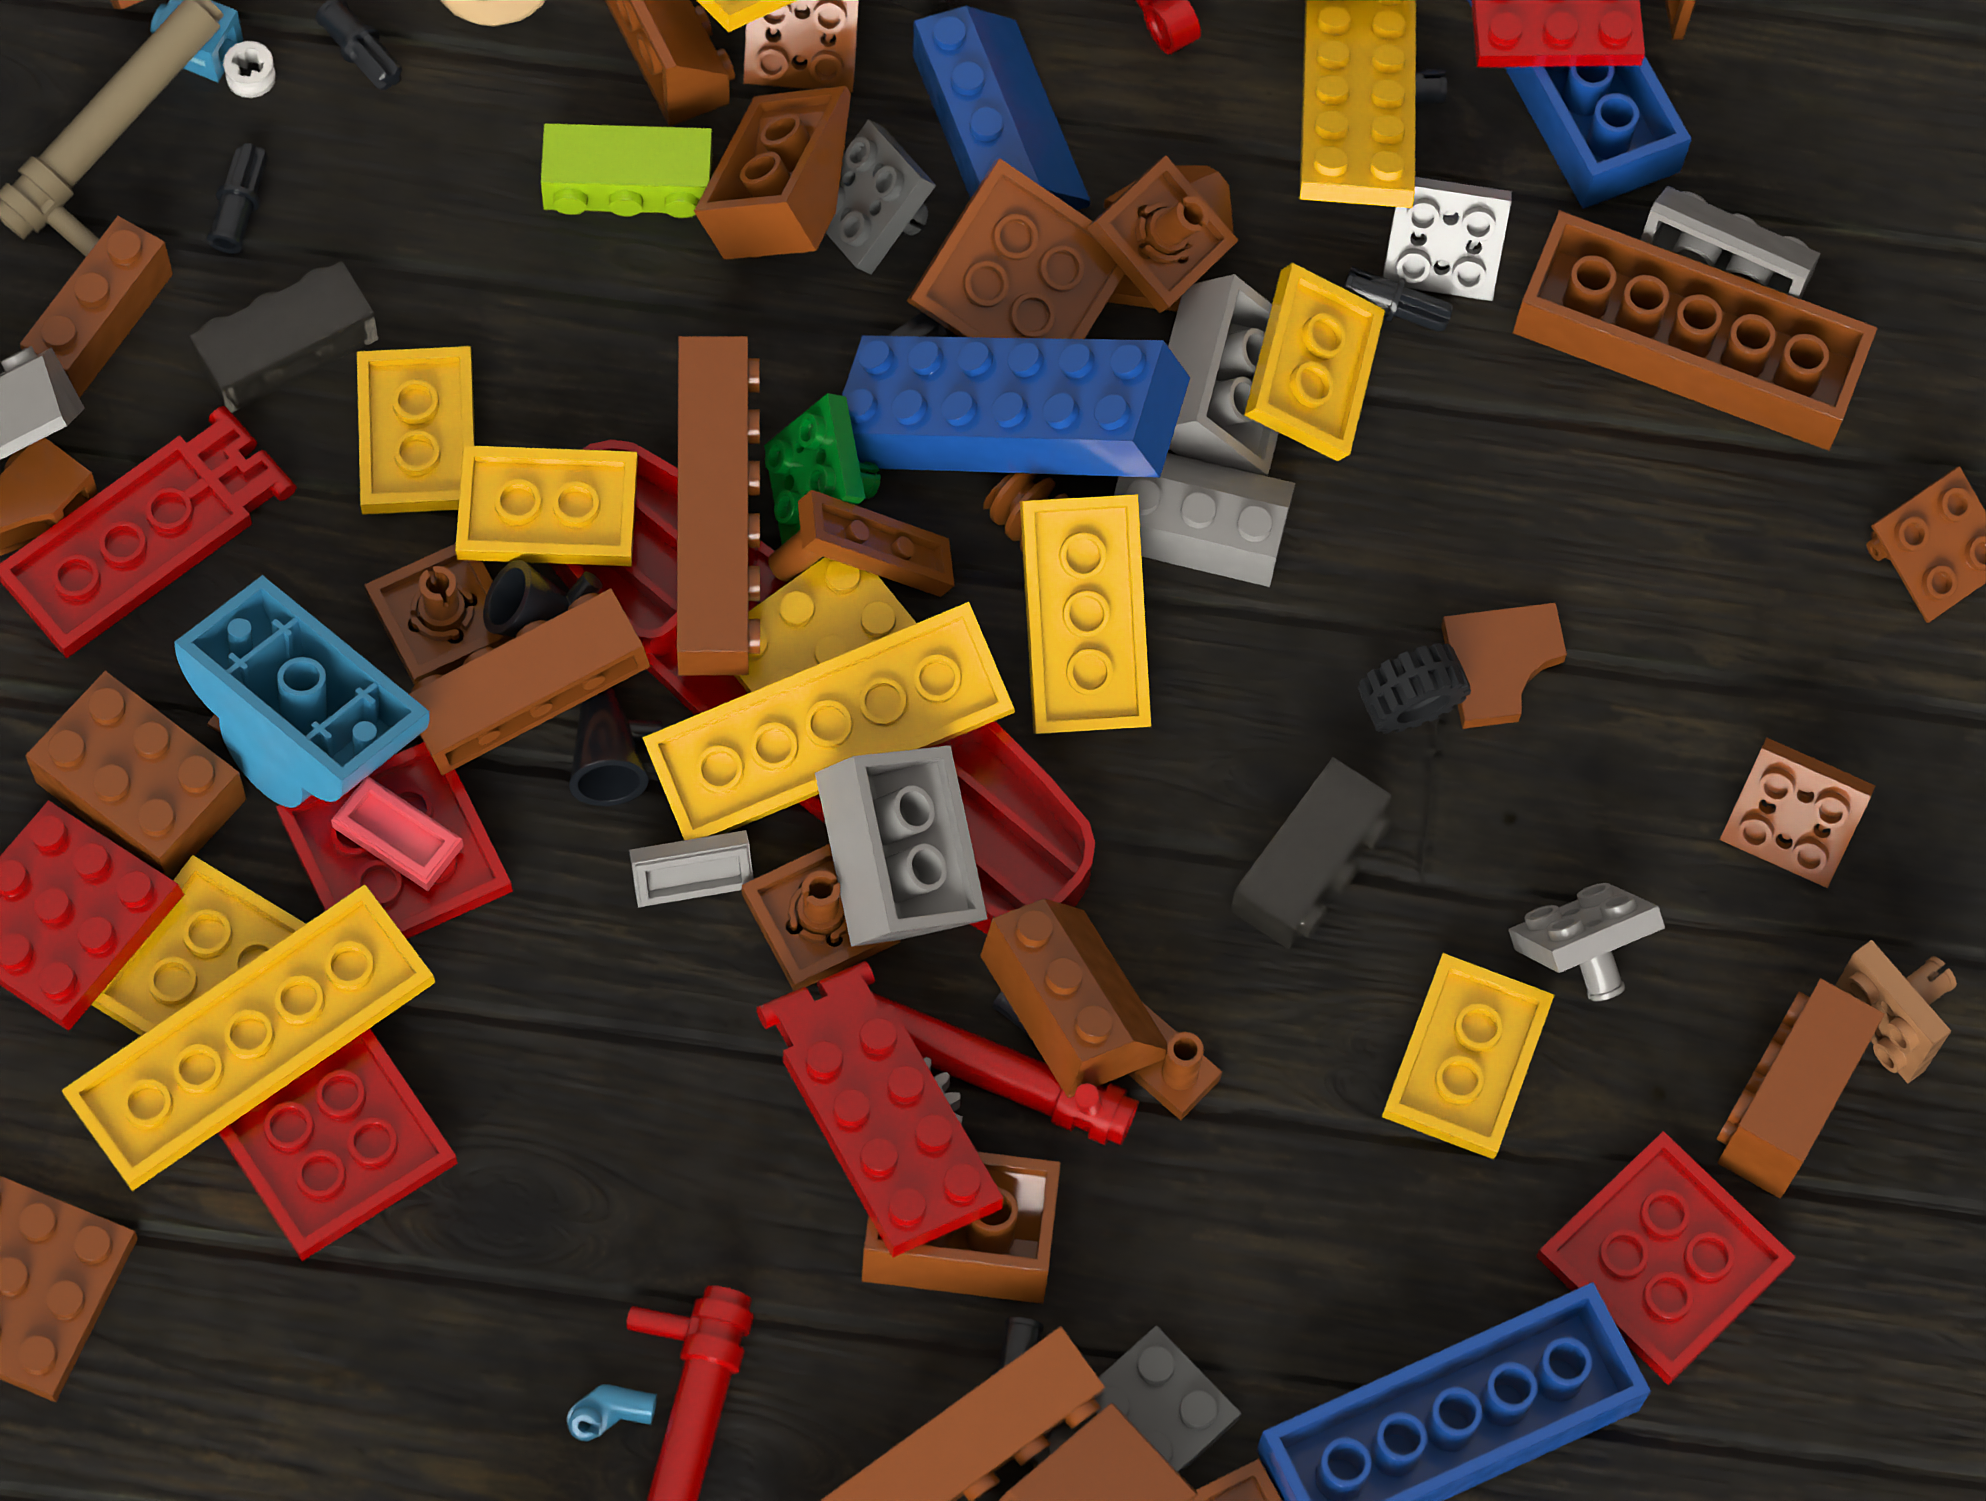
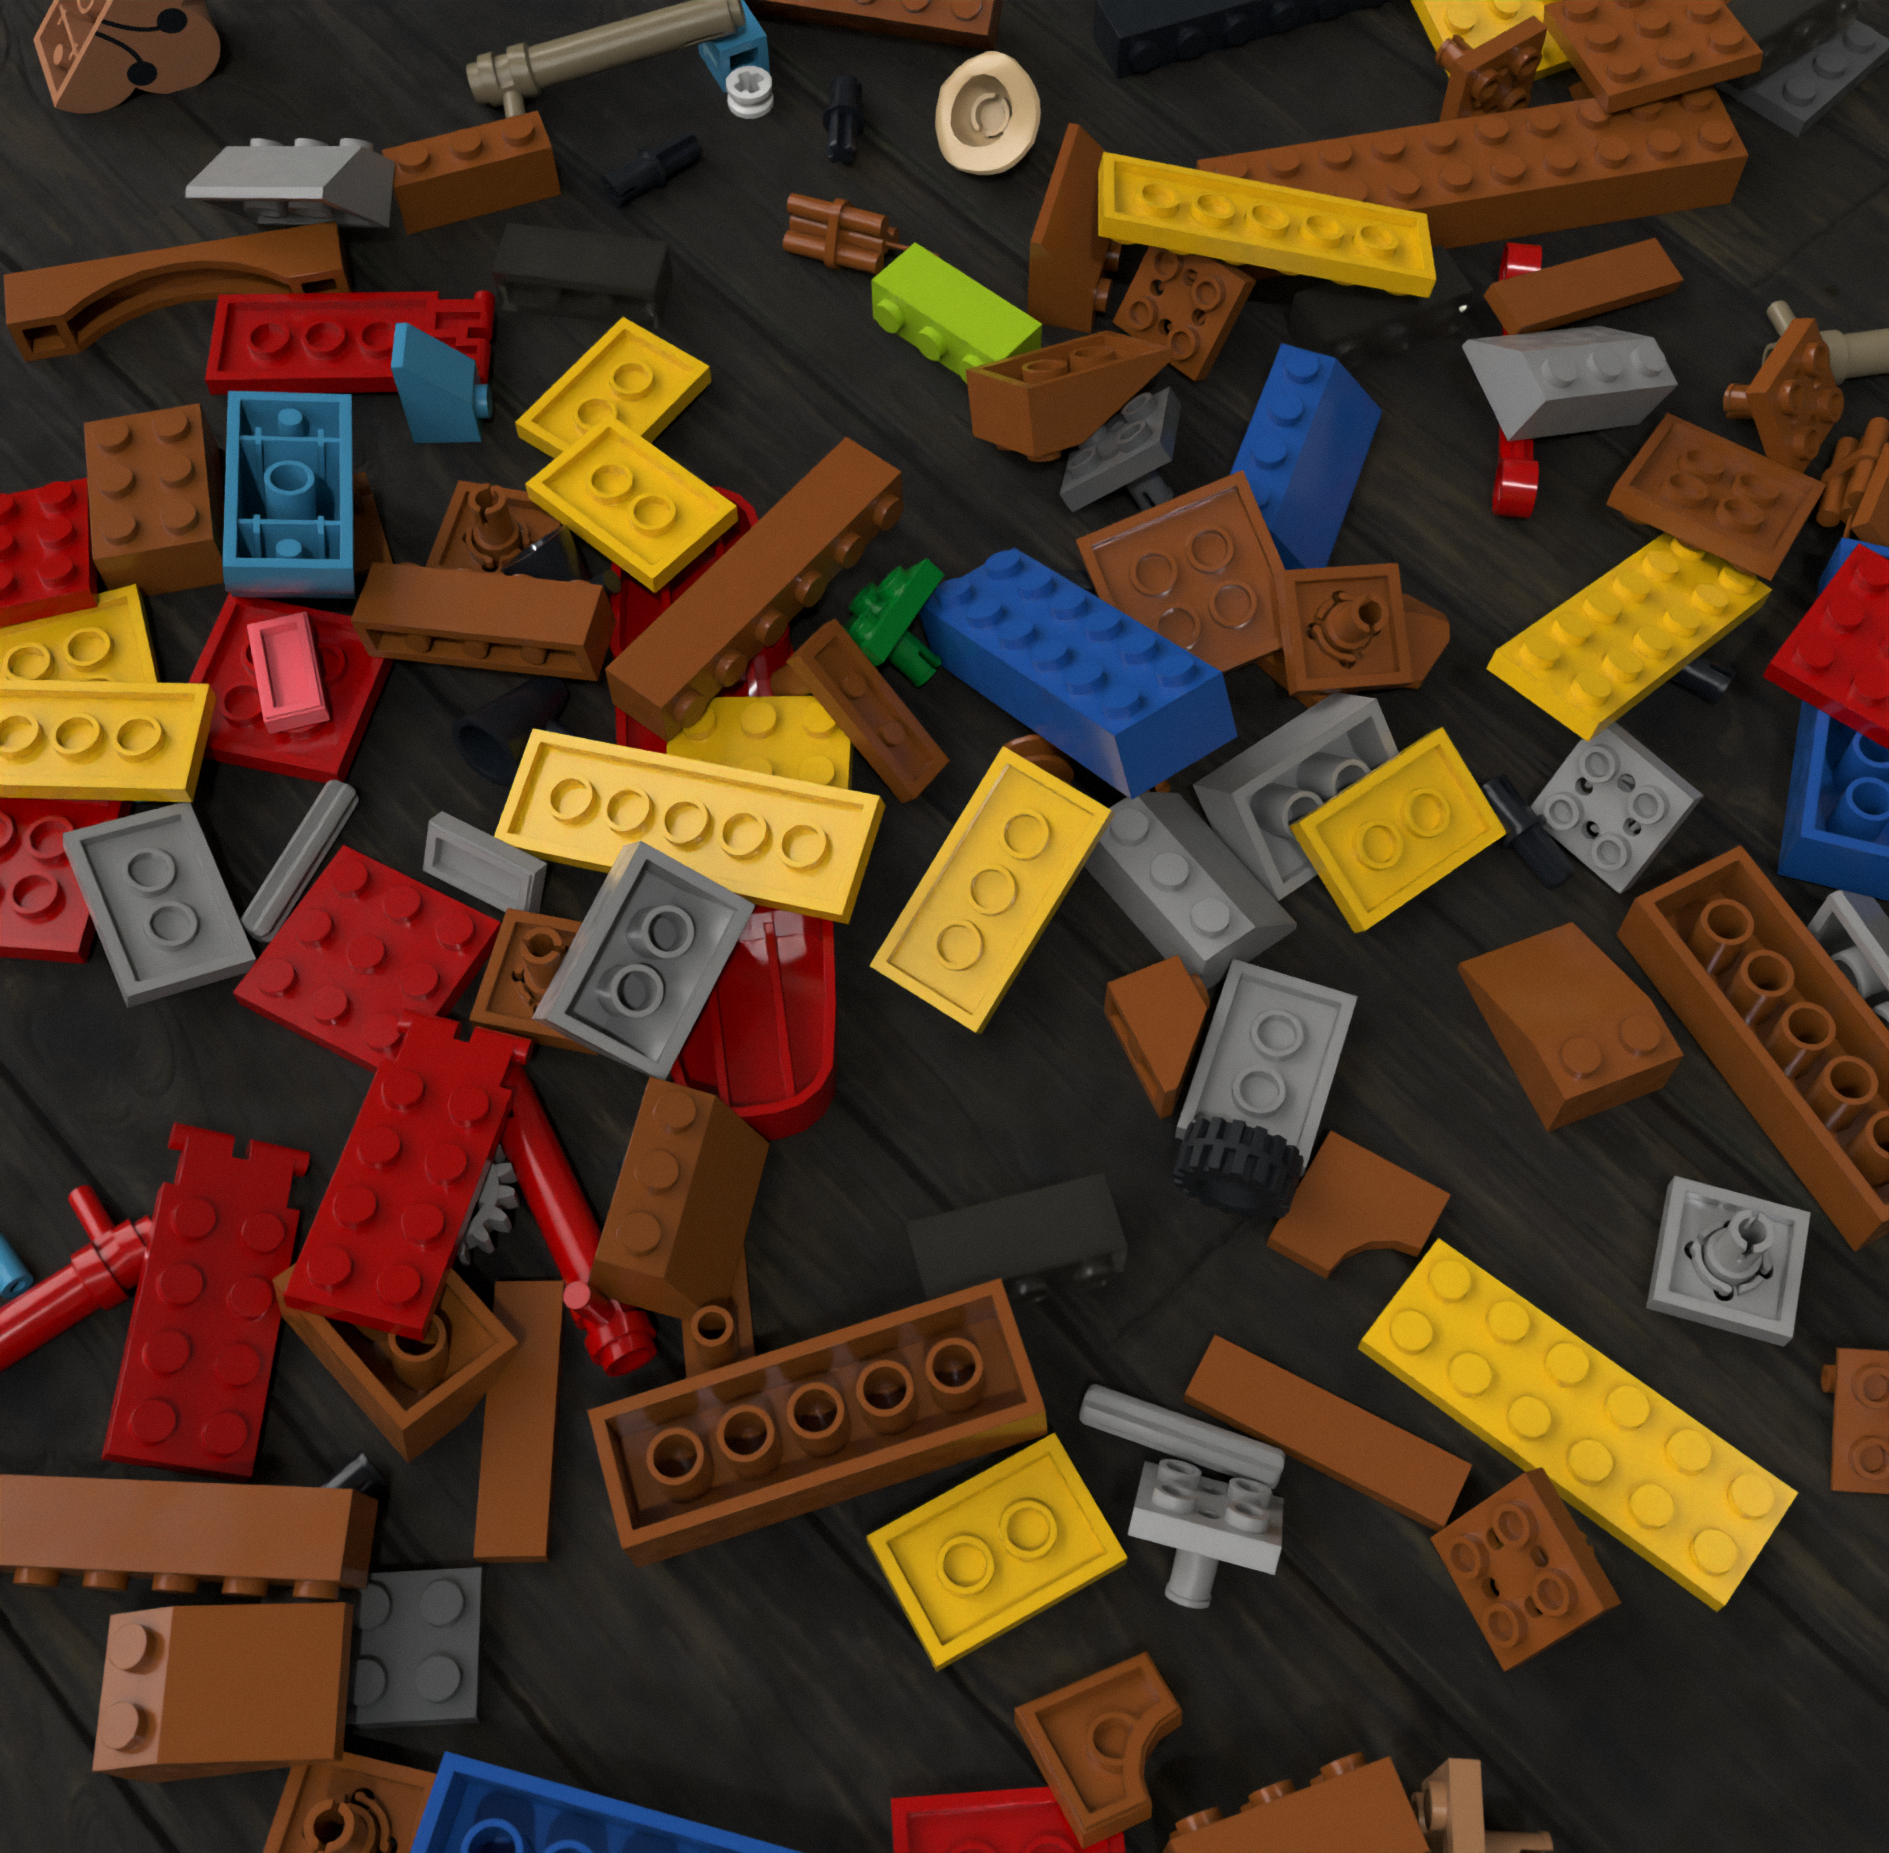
camera: 45 degrees right, 5 degrees down
none -> light grey plate [63,802,256,1008]
none -> red hinge [101,1122,310,1483]
none -> red plate [232,845,502,1074]
none -> light grey axle [240,779,359,943]
none -> dark azure slope [391,323,493,443]
none -> dark orange tile [473,1281,566,1563]
none -> dark orange brick [587,1278,1048,1568]
none -> dark orange piece [783,192,940,275]
none -> dark orange tile [1014,1651,1182,1849]
none -> light grey axle [1080,1384,1285,1489]
none -> dark orange slope [1104,955,1210,1119]
none -> light grey plate [1175,959,1358,1178]
none -> dark orange tile [1183,1335,1472,1532]
none -> yellow plate [1357,1238,1798,1612]
none -> dark orange slope [1457,922,1684,1132]
none -> light grey plate [1646,1176,1811,1347]

